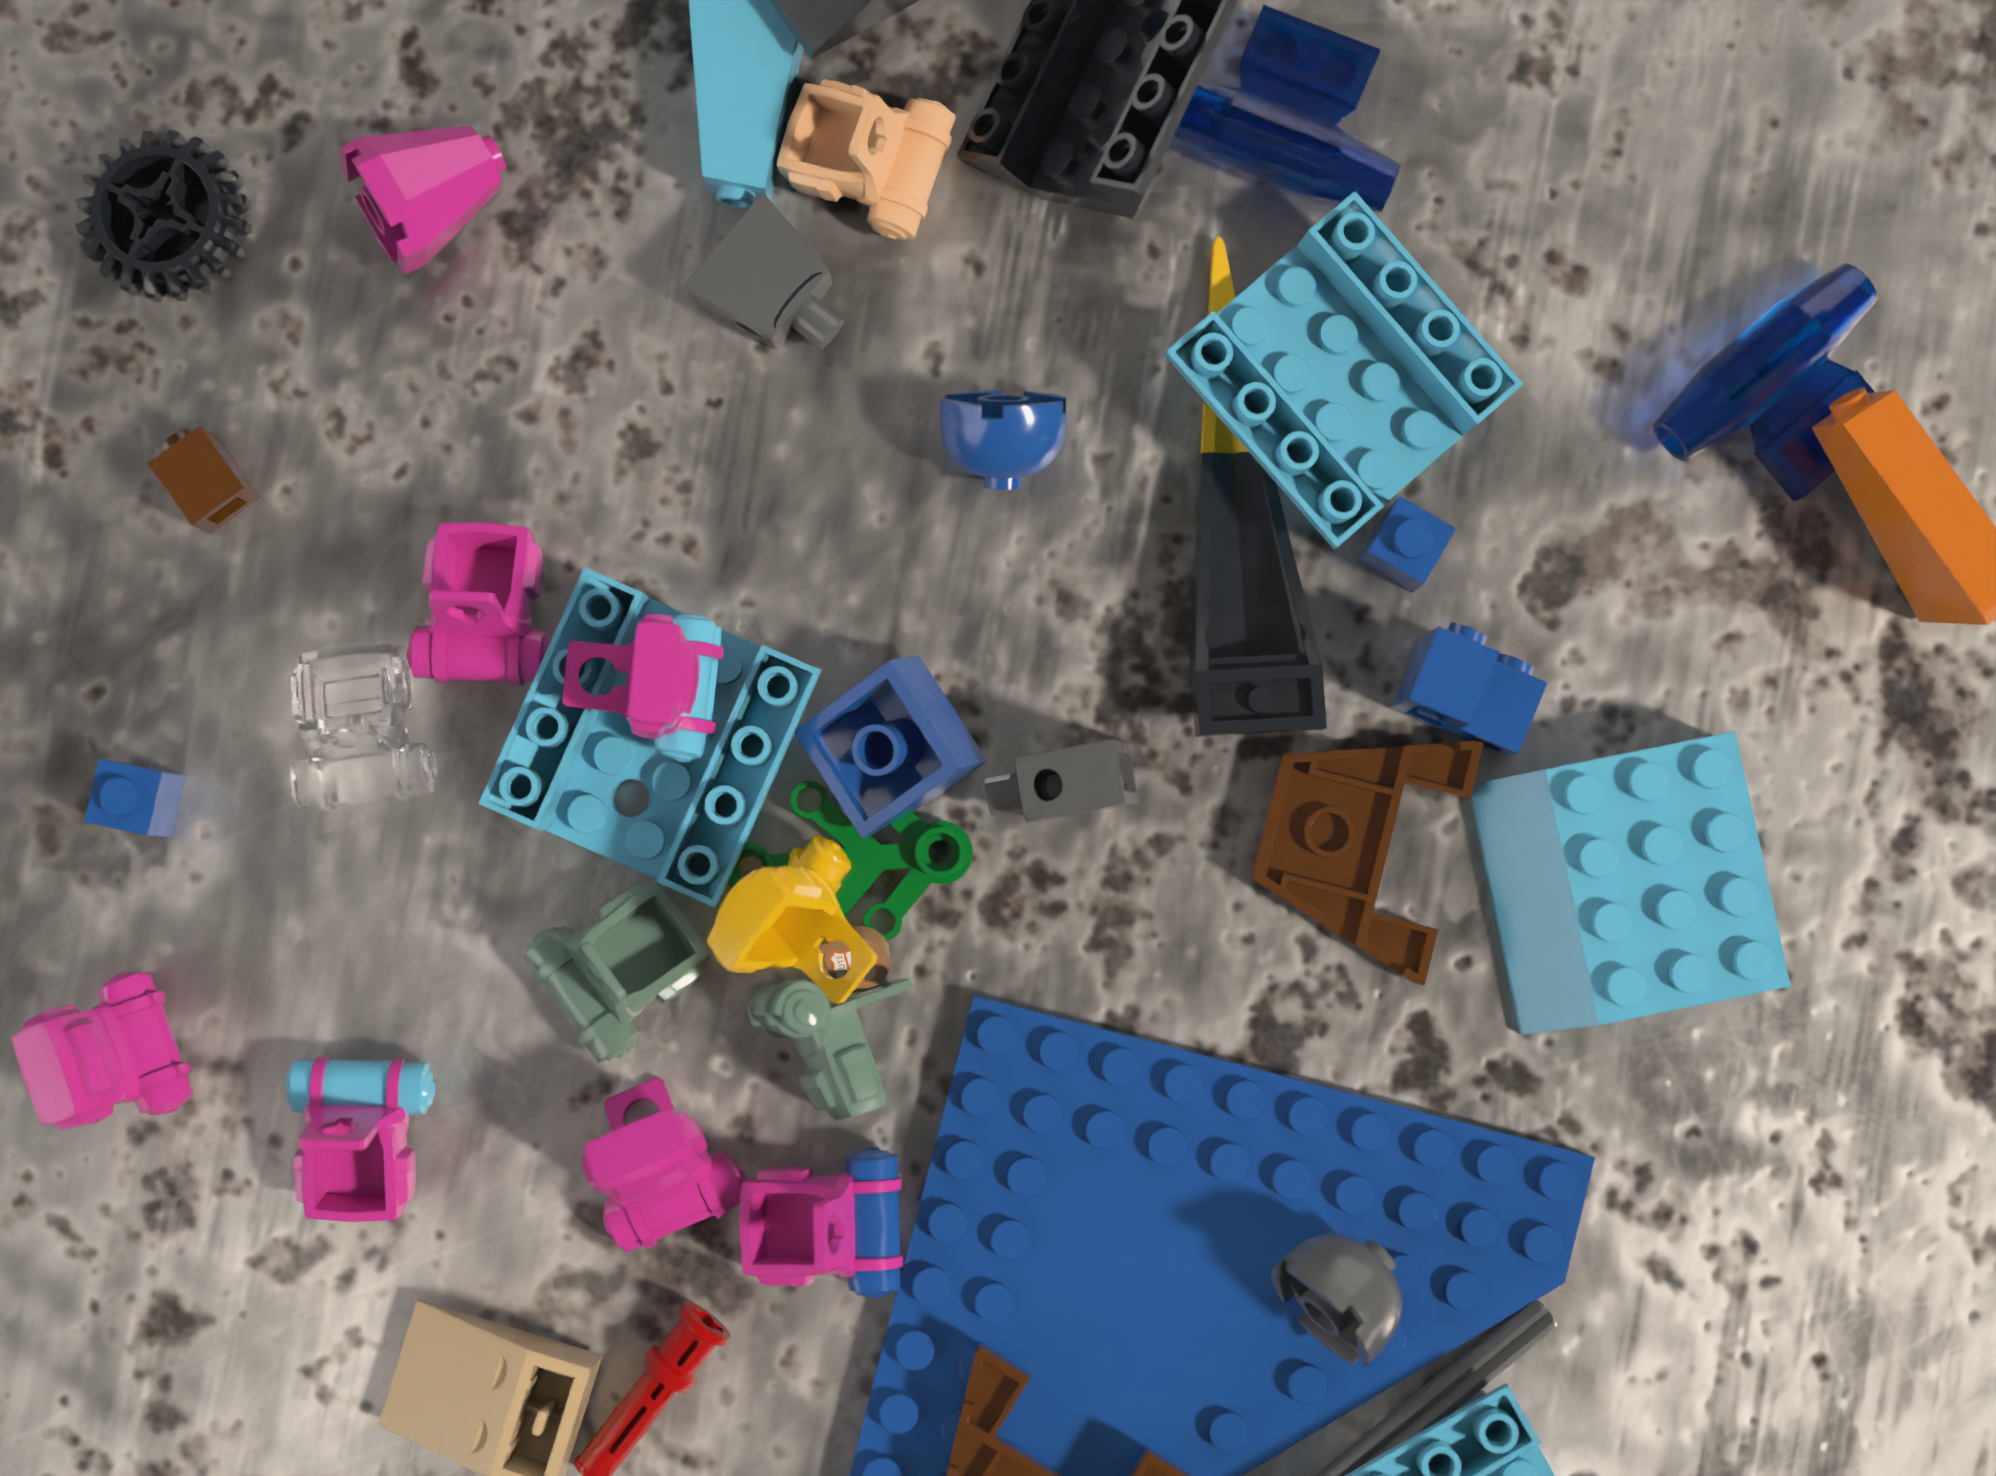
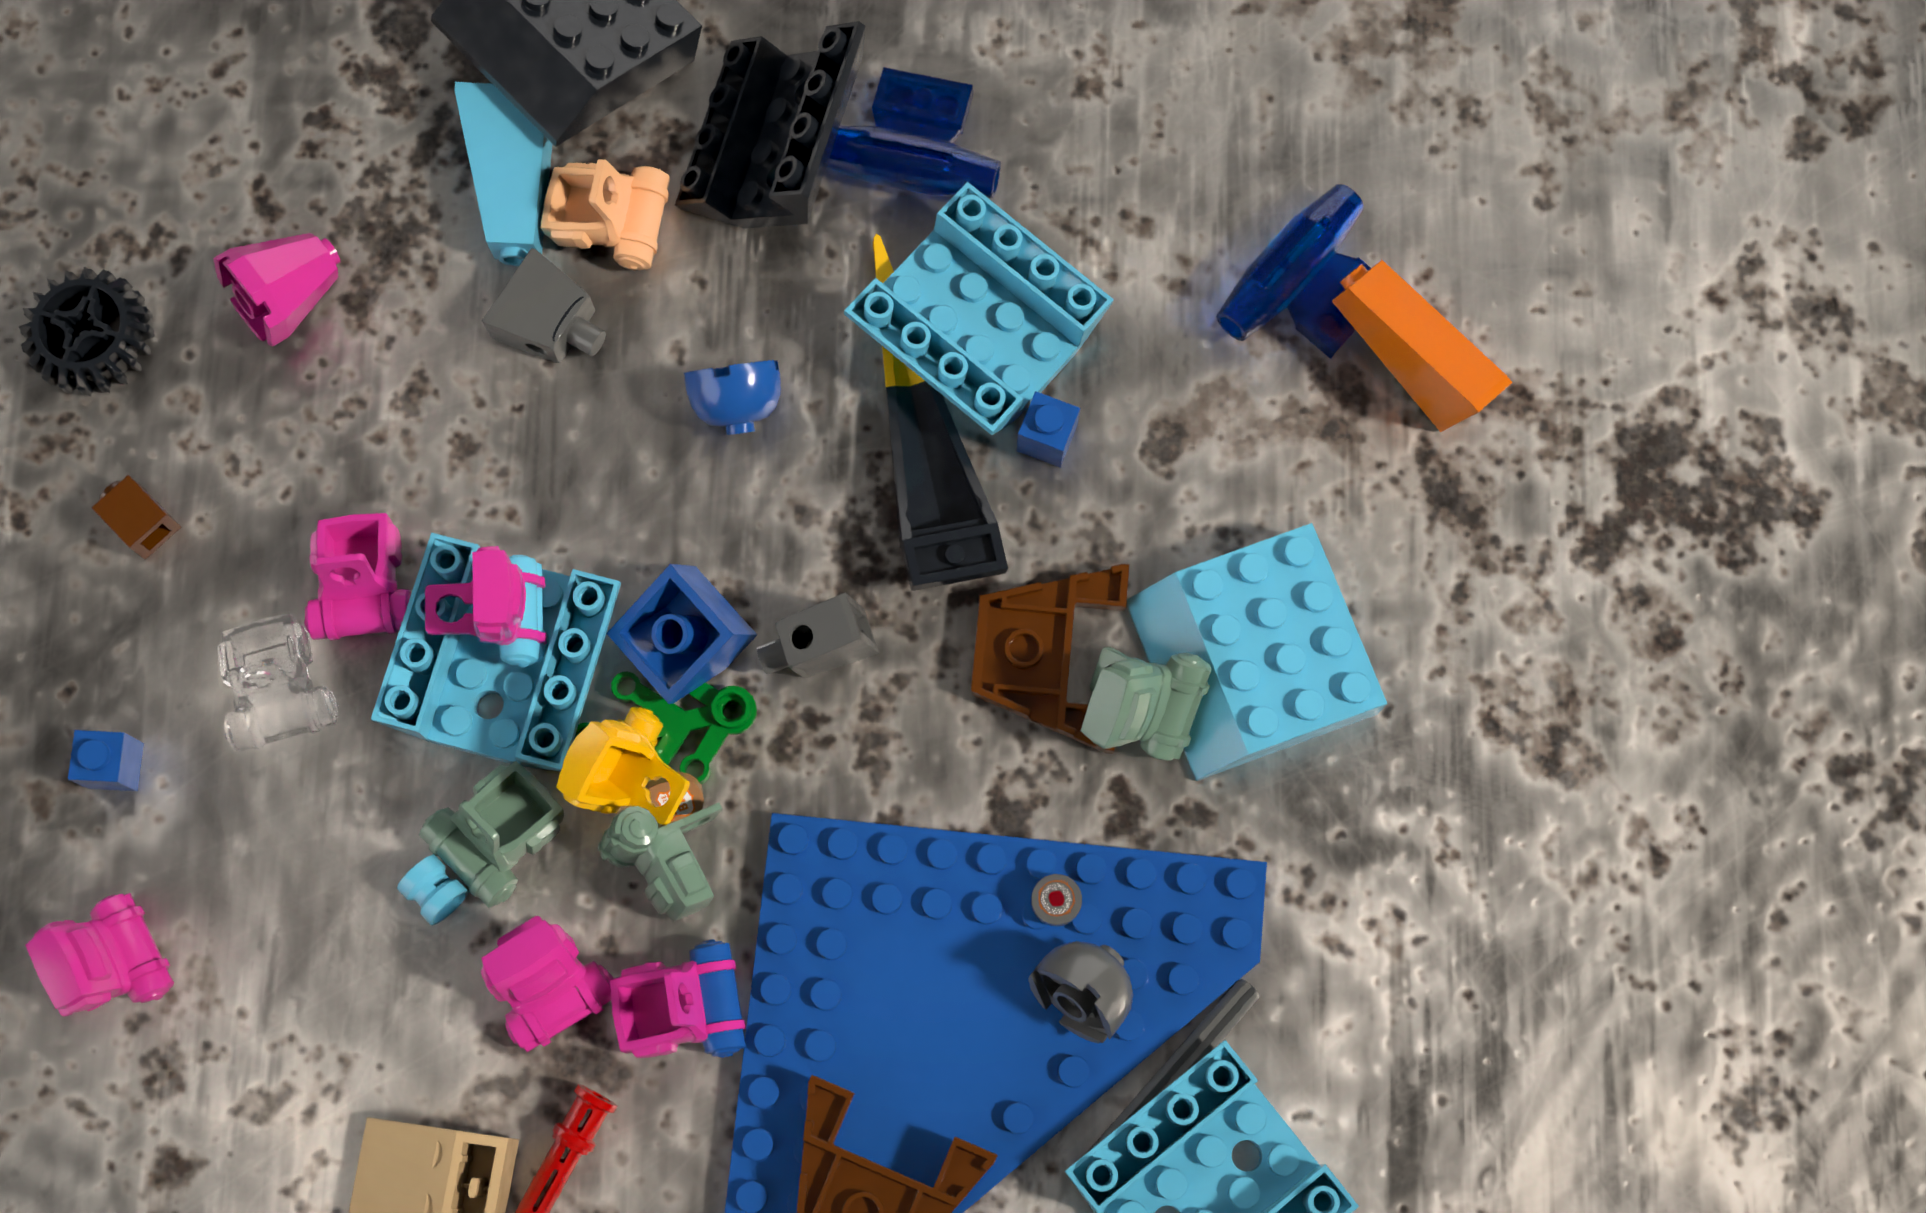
camera: 10 degrees left, 10 degrees down
dark pink piece [285,1056,436,1222] -> none
blue brick [1390,622,1548,757] -> none
none -> medium azure wheel [397,854,469,926]
none -> dark grey tile [1031,874,1082,927]
none -> sand green piece [1081,647,1212,760]

